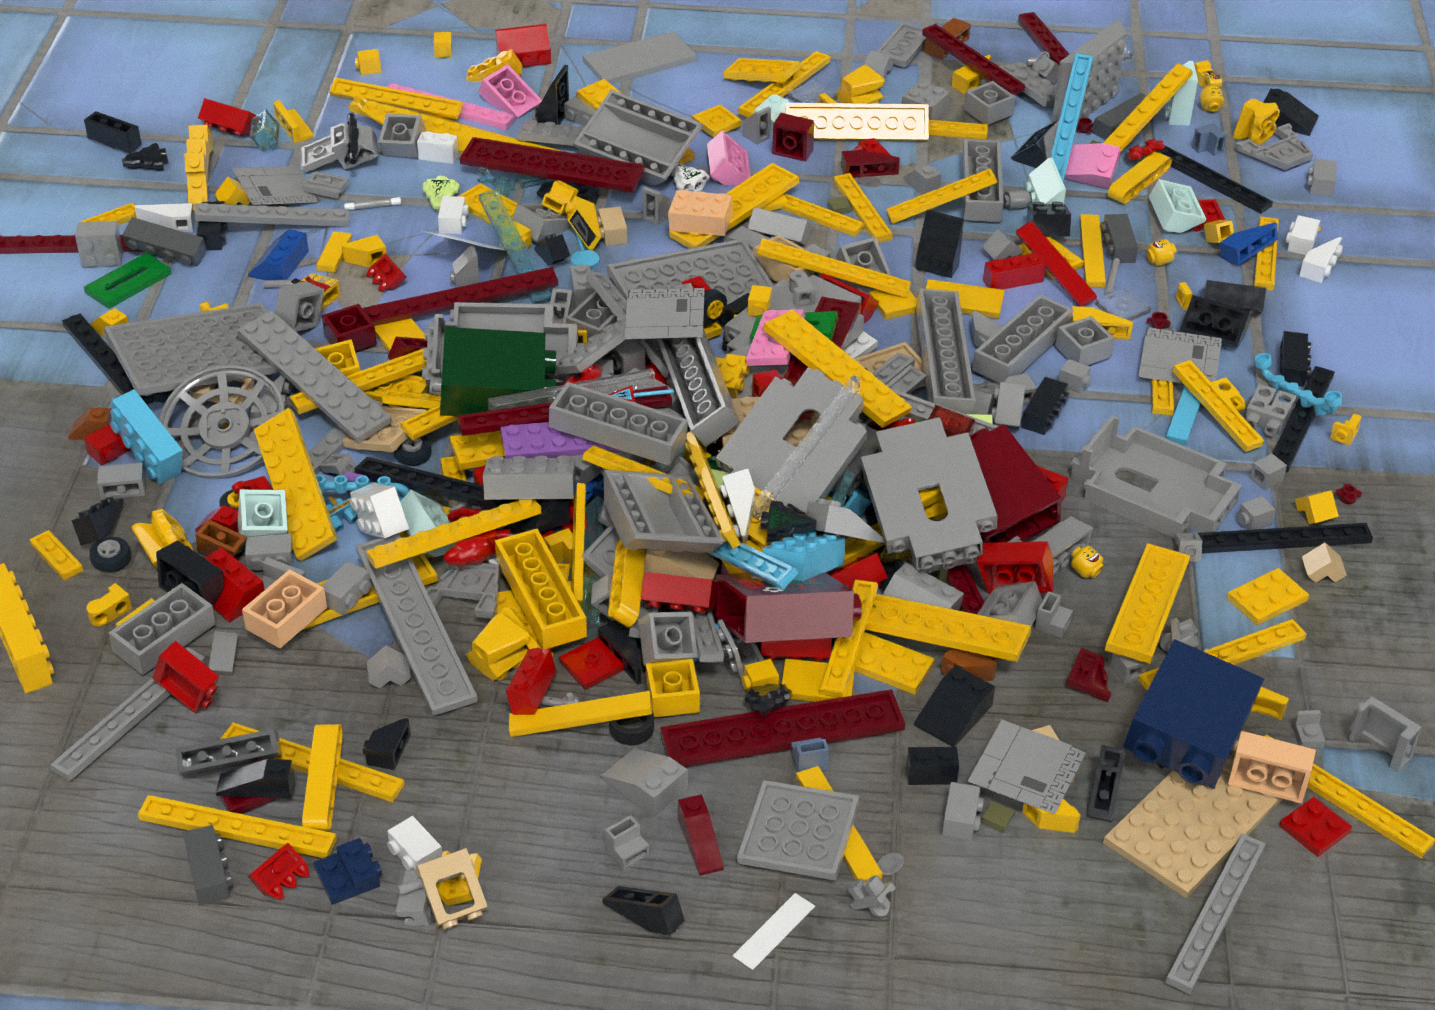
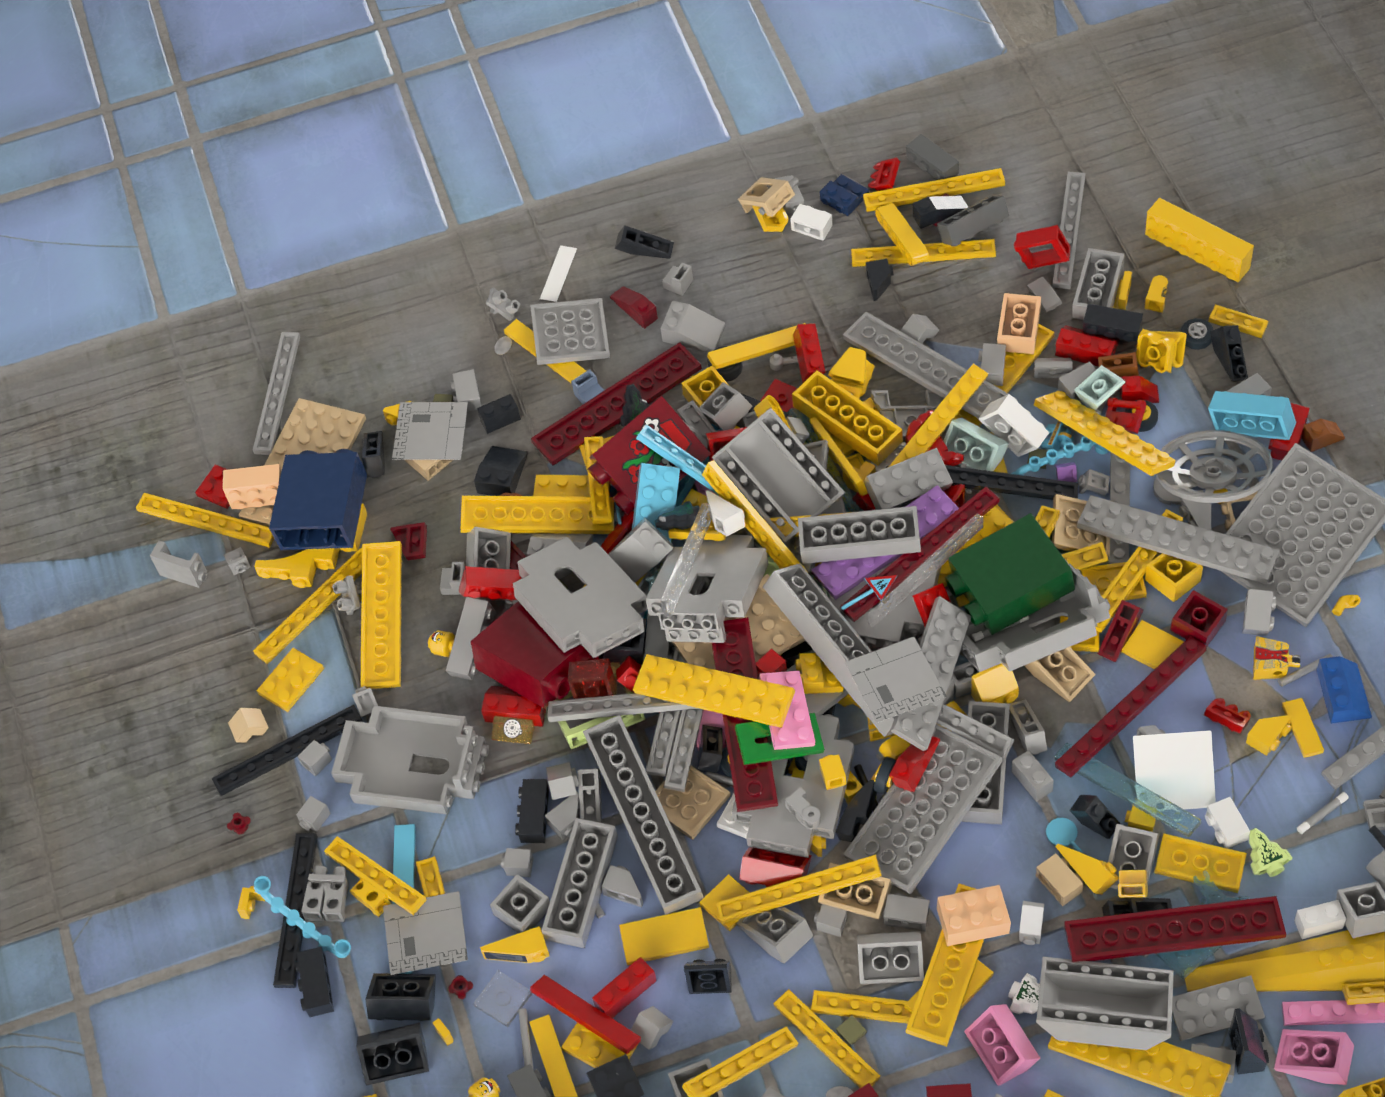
camera: 165 degrees right, 15 degrees up
yellow piece [1295,490,1339,524] -> none

